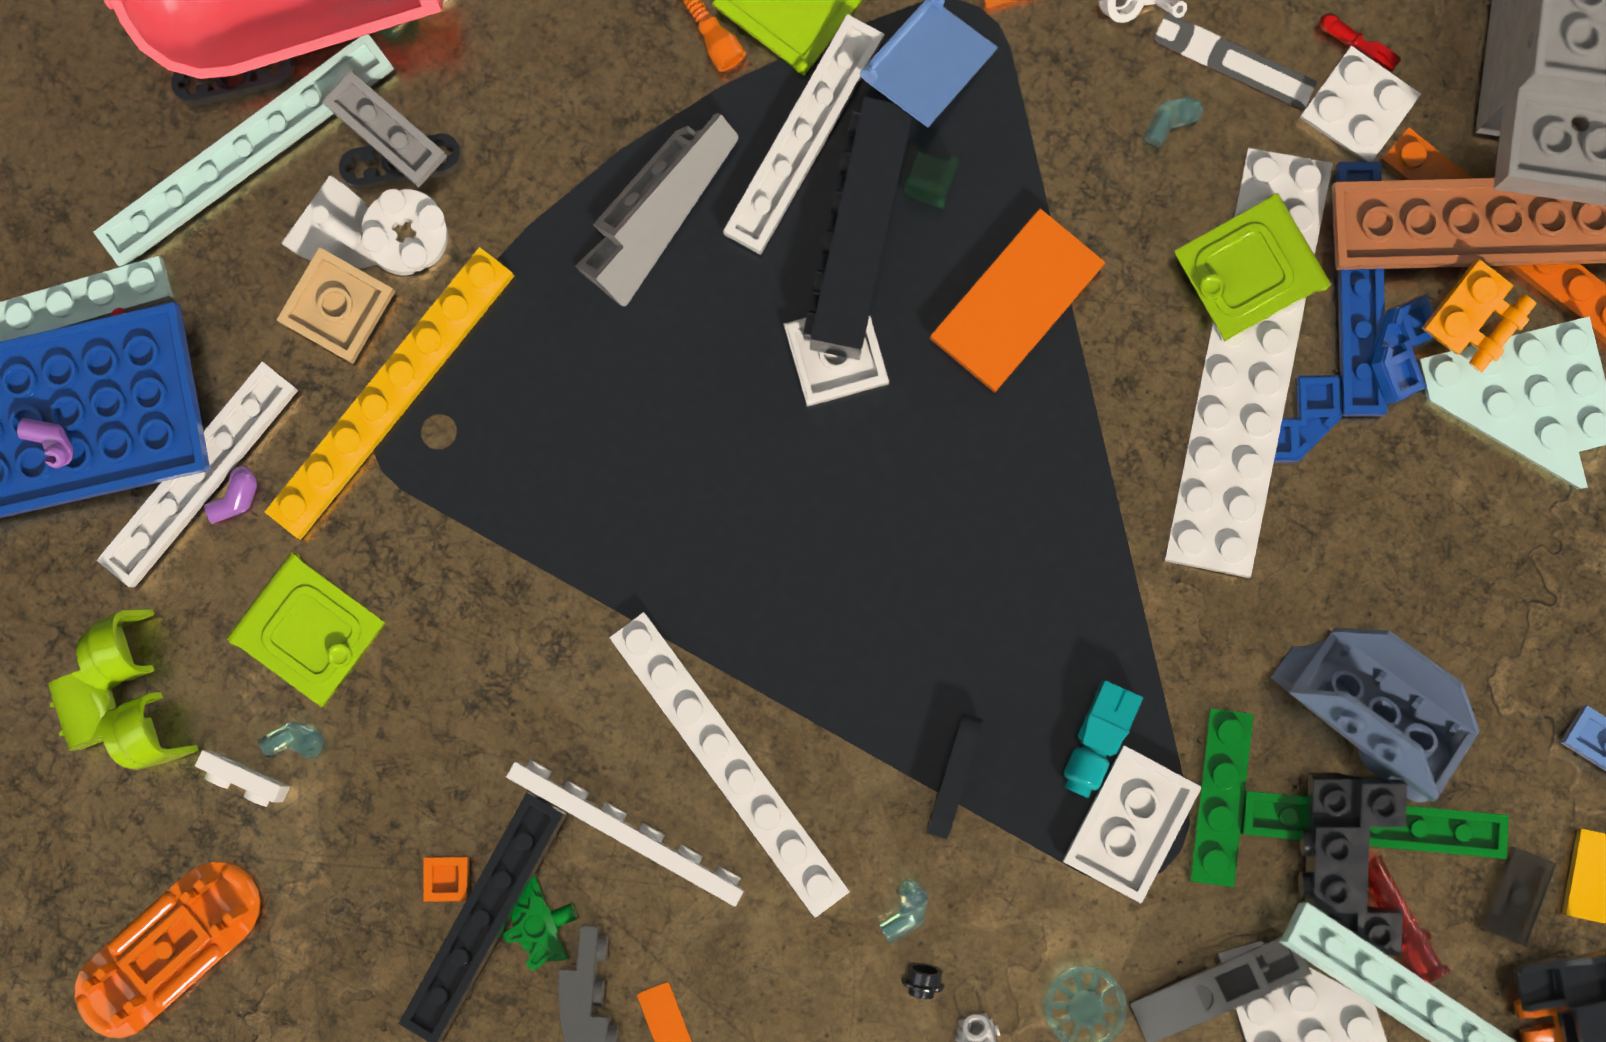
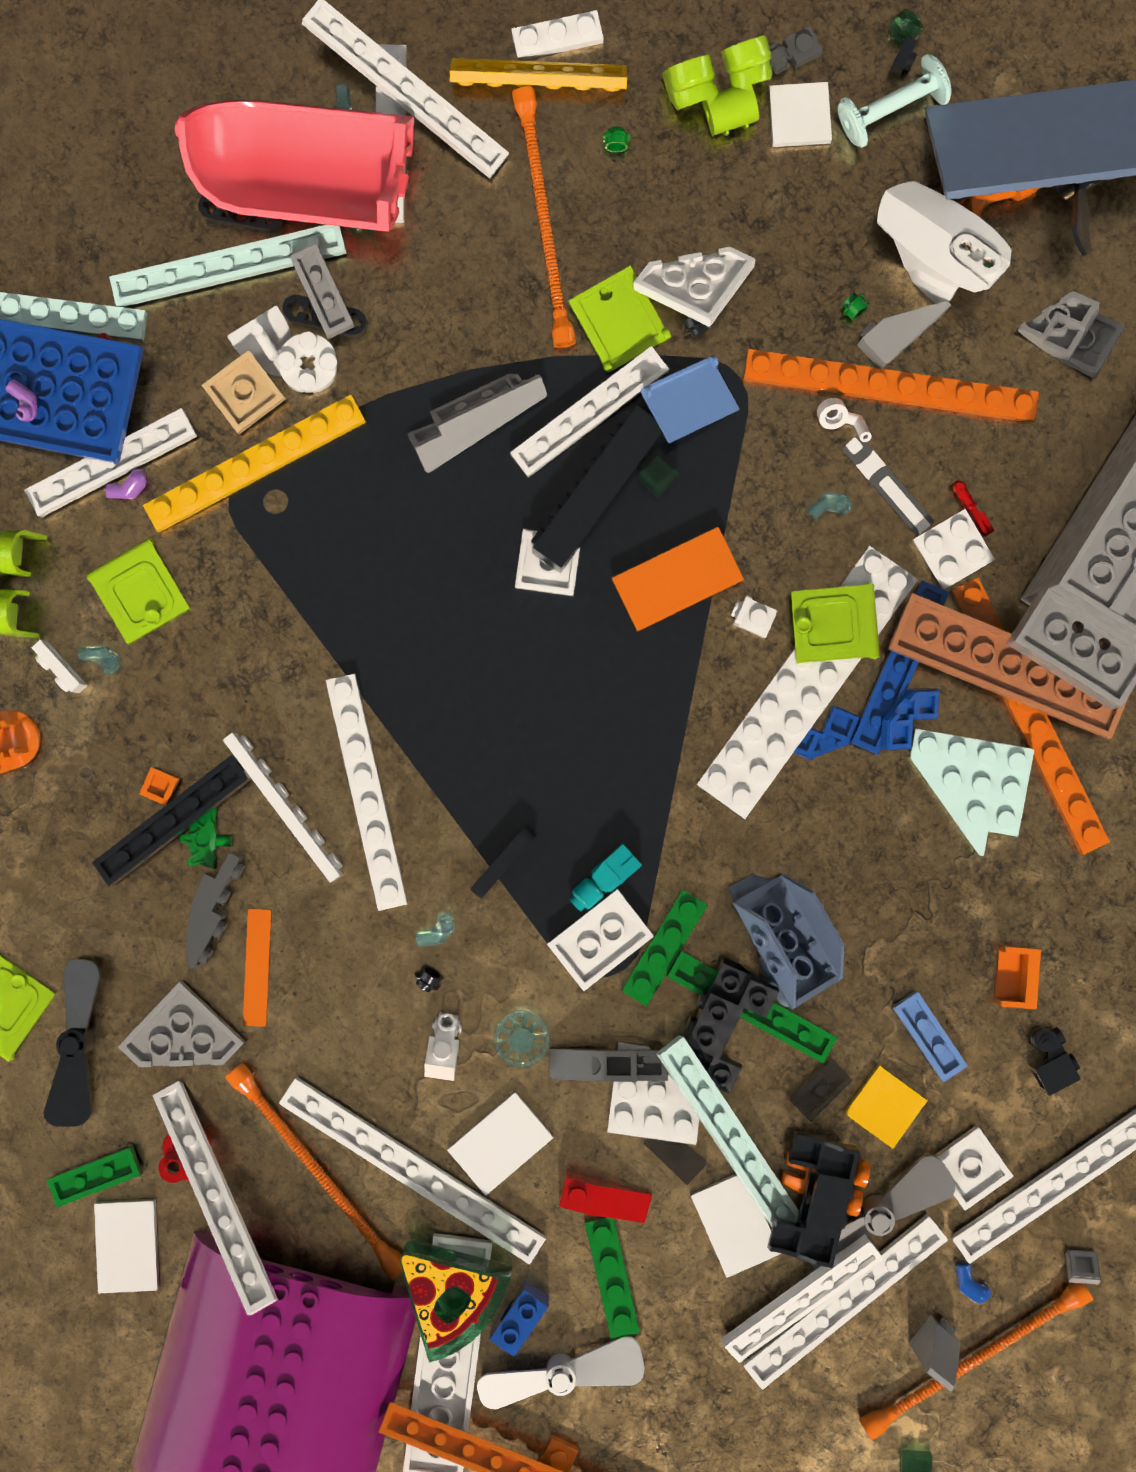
camera: 20 degrees right, 5 degrees up
clear red pin [1368,854,1450,984] -> none
light orange plate [1422,259,1537,373] -> none
none -> white bracket [731,595,777,638]

